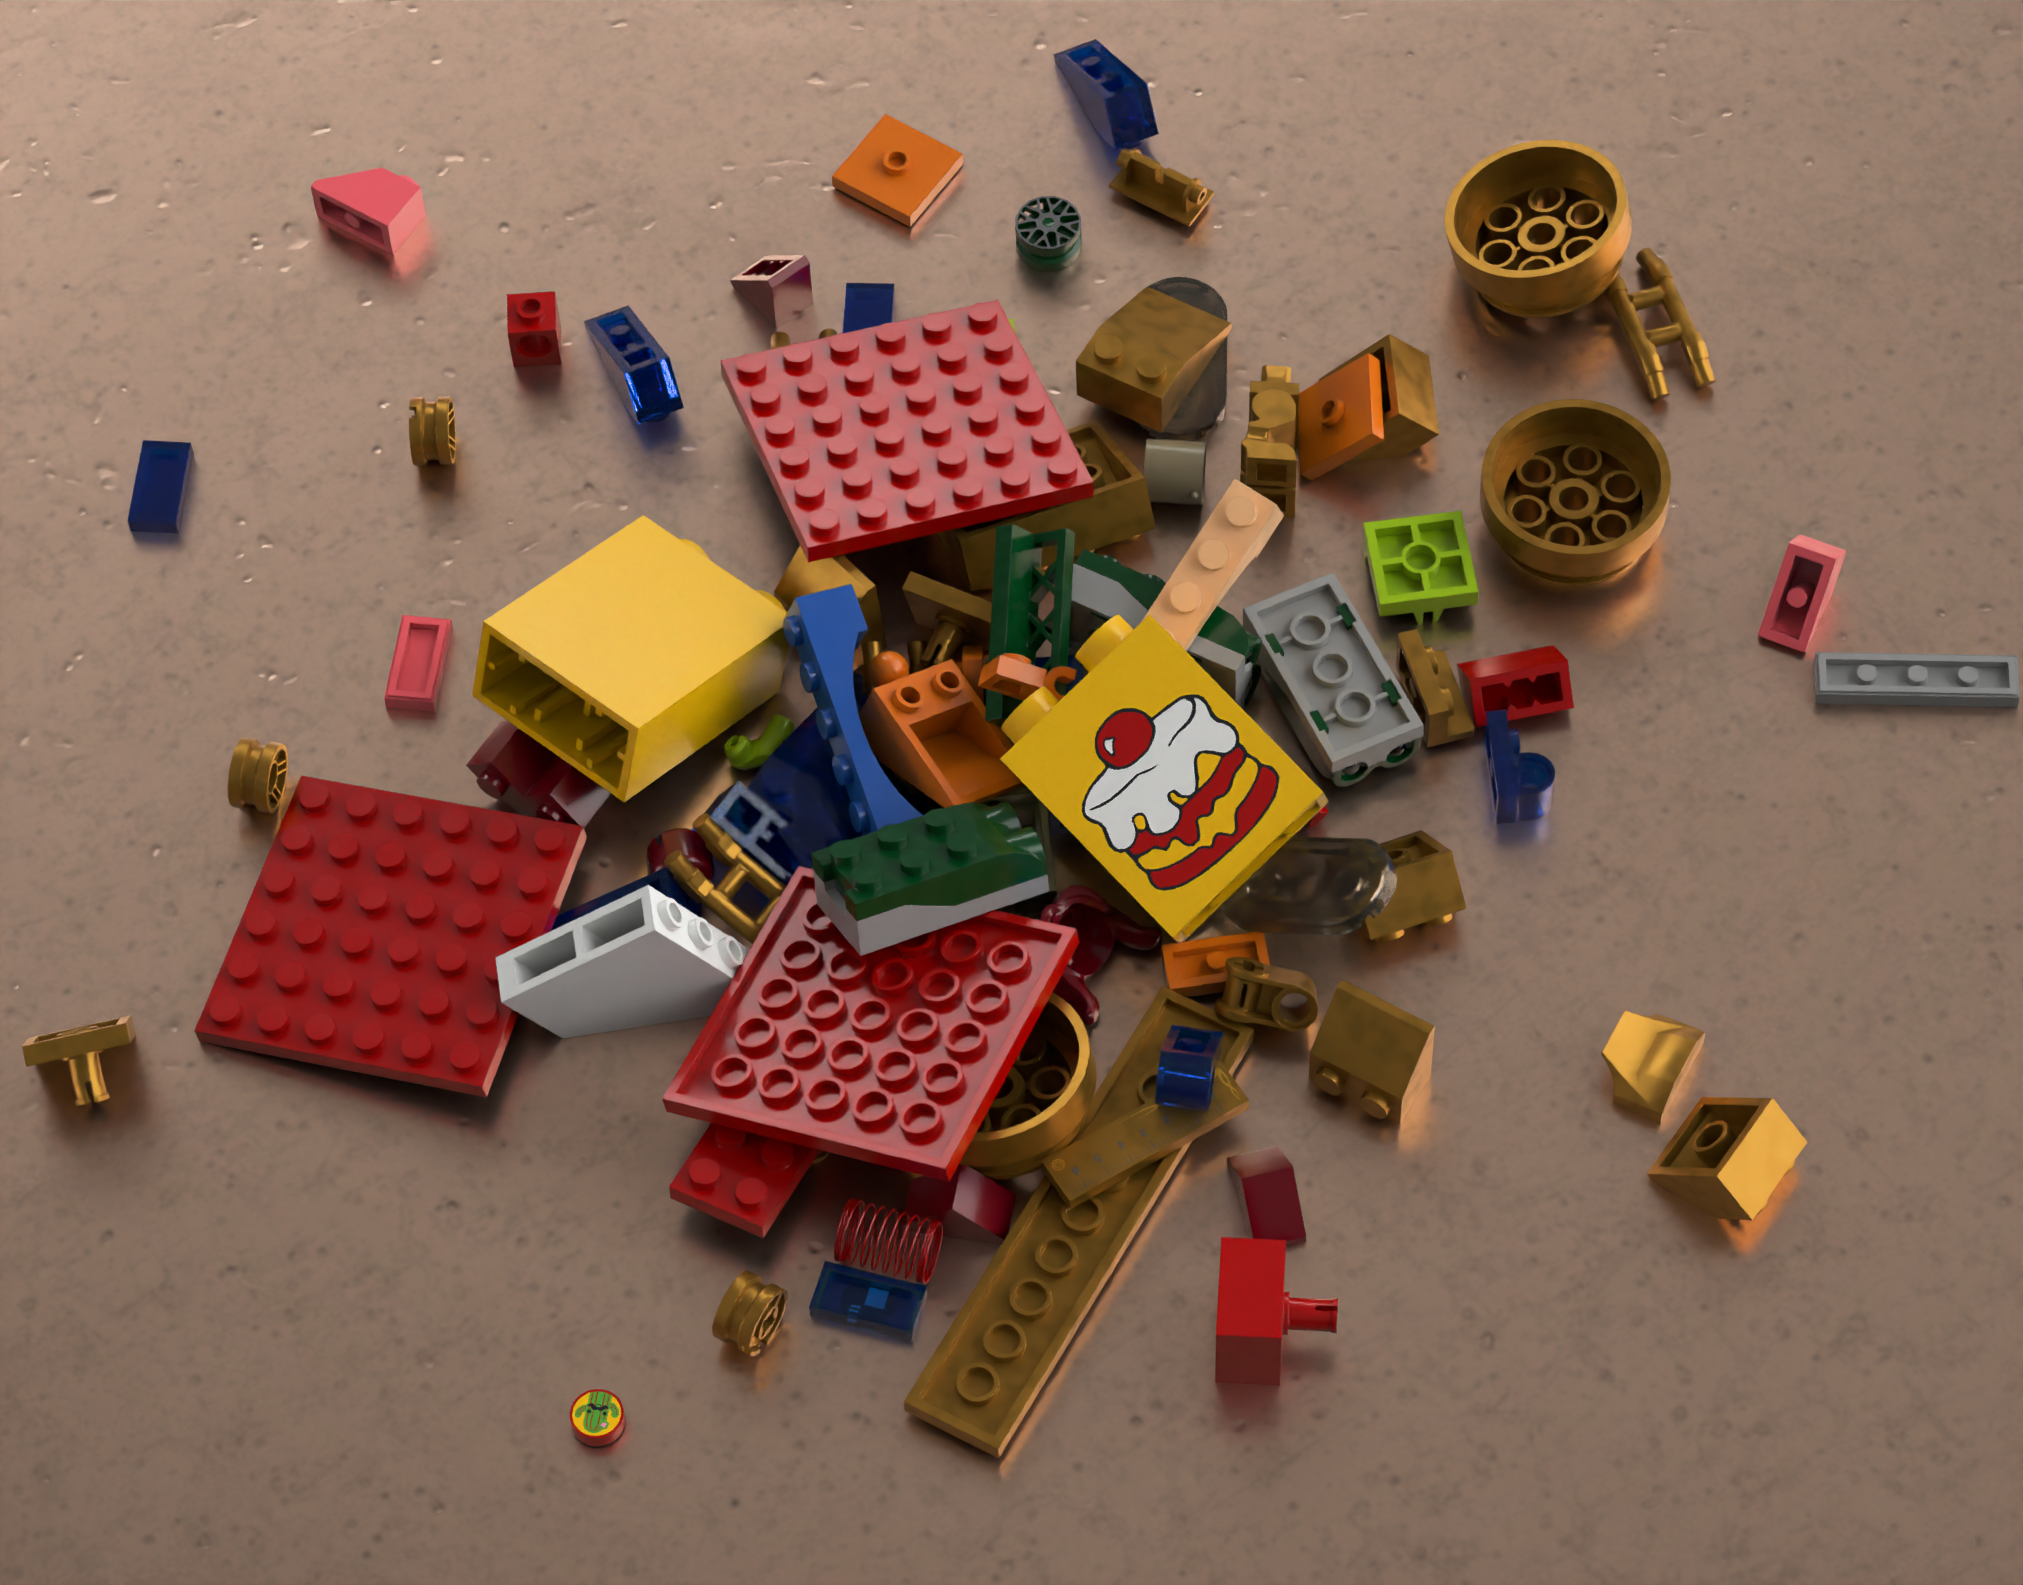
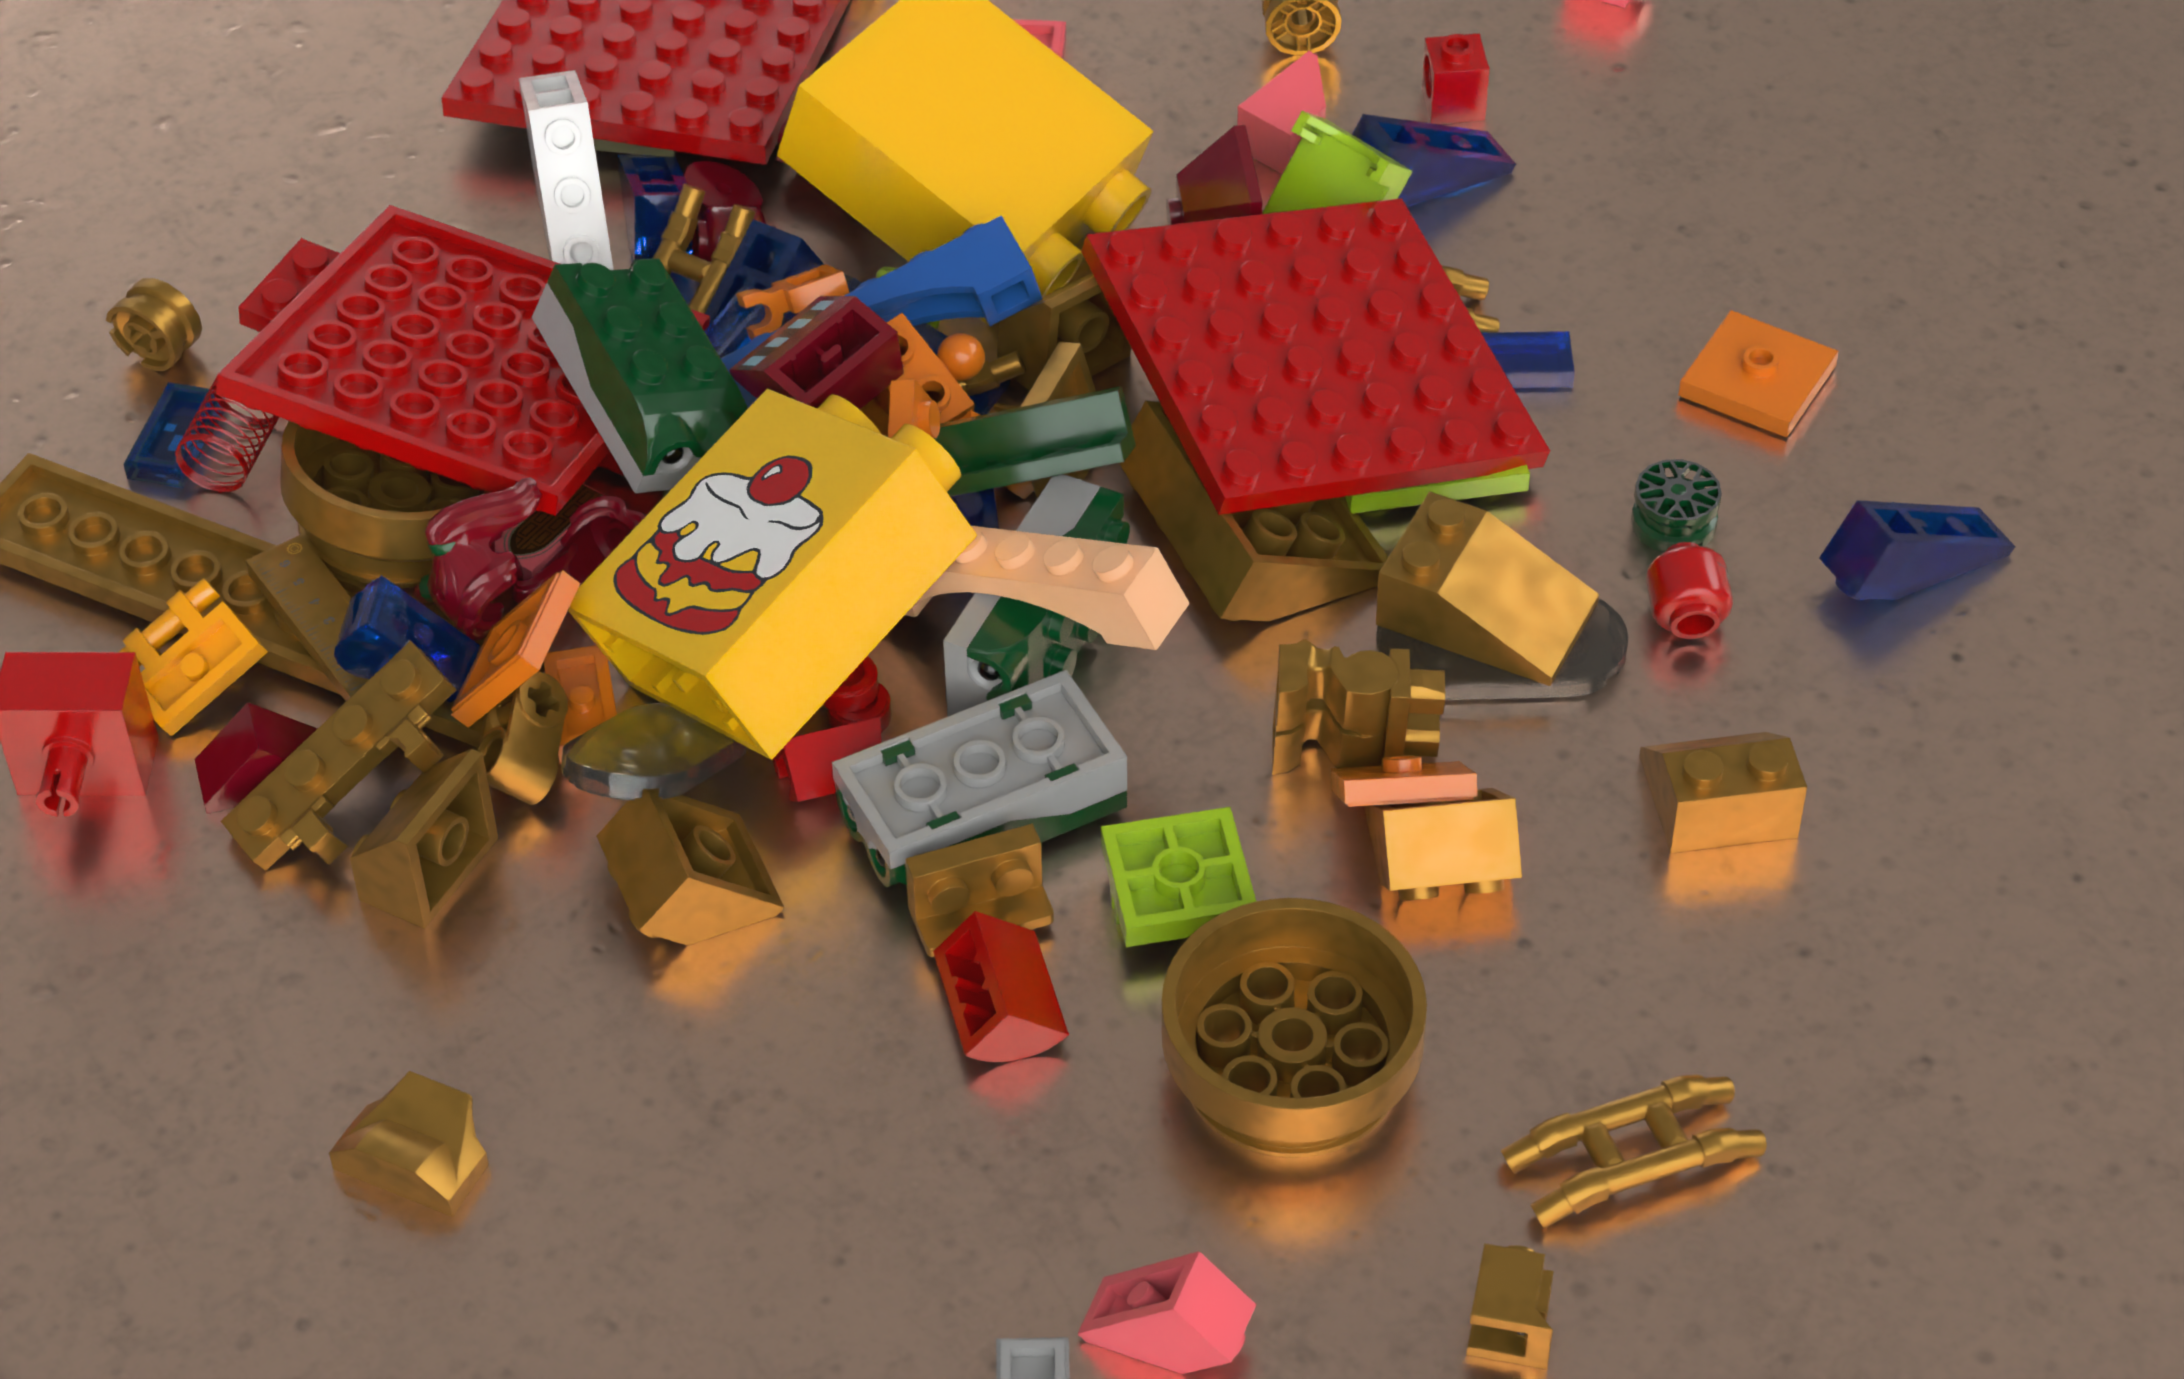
camera: 85 degrees right, 10 degrees down
tile [570,1389,625,1446] -> none
dark red slope [730,255,814,329] -> none
dark red slope [902,1164,1016,1245] -> none
pearl gold hinge [1109,148,1214,227] -> none
dark tan piece [1144,438,1206,505] -> none
pearl gold wheel [1444,140,1632,318] -> none
clear blue plate [1484,710,1555,824] -> none
pearl gold slope [1647,1097,1807,1220] -> none
none -> light orange plate [119,578,268,736]
none -> pearl gold hinge [220,641,457,871]
none -> dark red hair [413,477,542,640]
none -> orange plate [451,570,580,728]
none -> dark red piece [683,161,763,210]
none -> dark red slope [729,296,904,410]
none -> orange plate [736,264,850,340]
none -> dark red slope [1166,125,1263,225]
none -> coral slope [1237,51,1326,174]
none -> lime piece [1262,111,1413,214]
none -> pearl gold window [1466,1243,1554,1370]
none -> pearl gold slope [1639,732,1807,853]
none -> red head [1646,542,1733,639]

